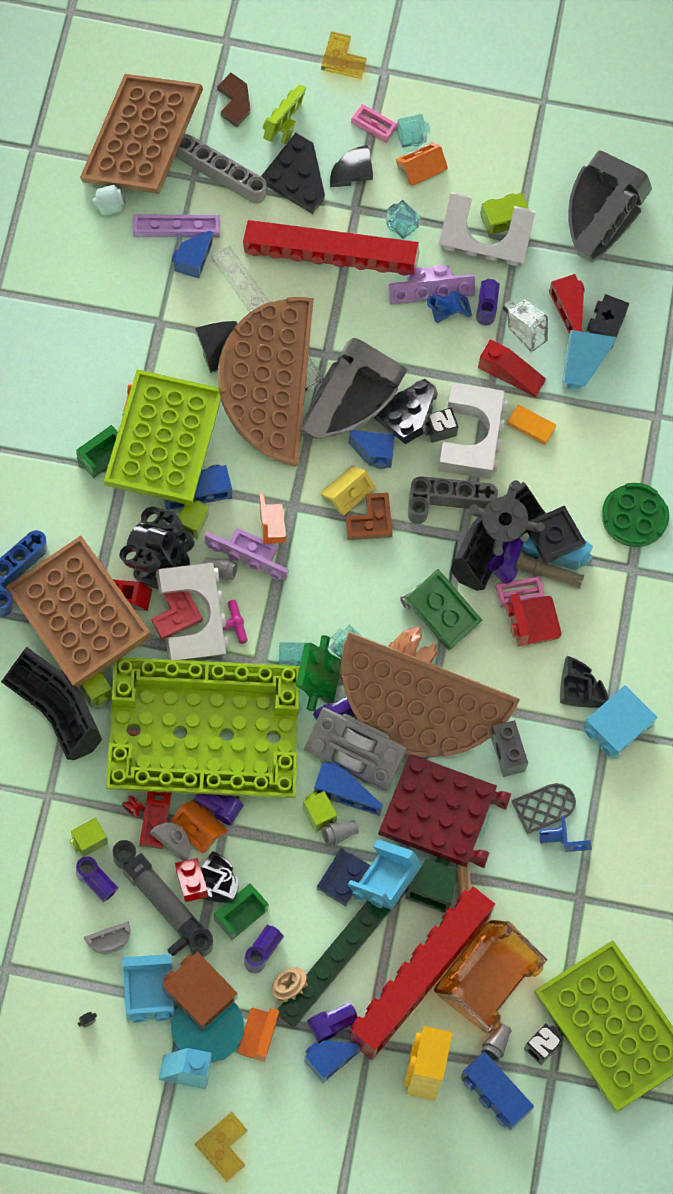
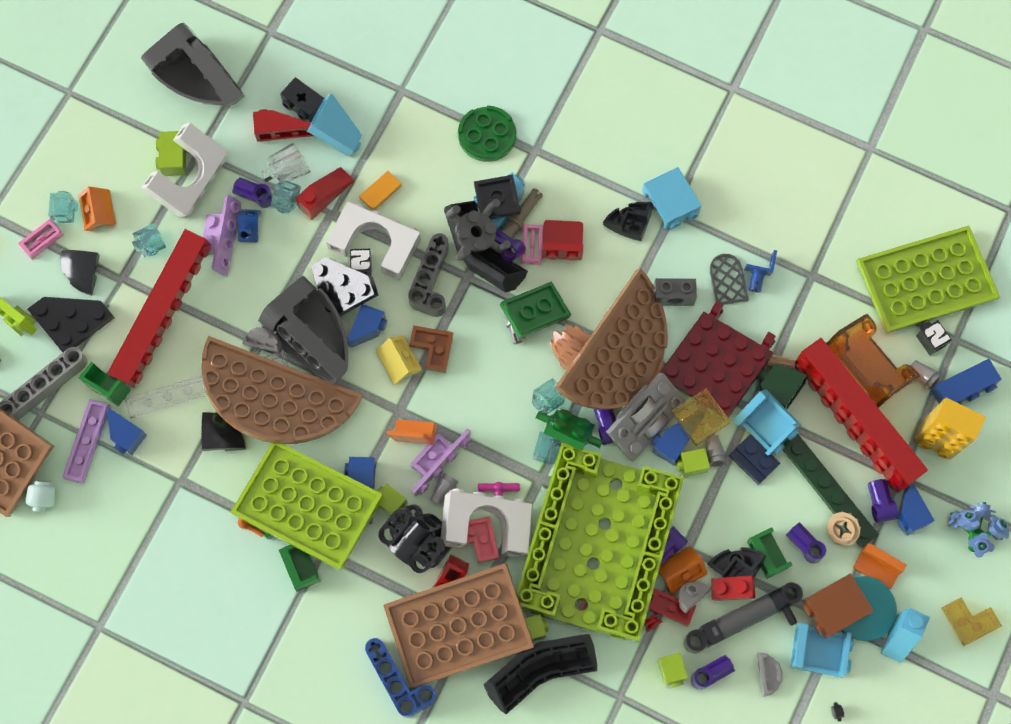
camera: 70 degrees left, 5 degrees up
none -> green panel [79,362,131,407]
none -> light grey plate [242,327,282,353]
none -> clear light blue brick [270,179,301,214]
none -> clear yellow plate [671,388,731,446]
none -> medium blue plant [947,502,1009,558]

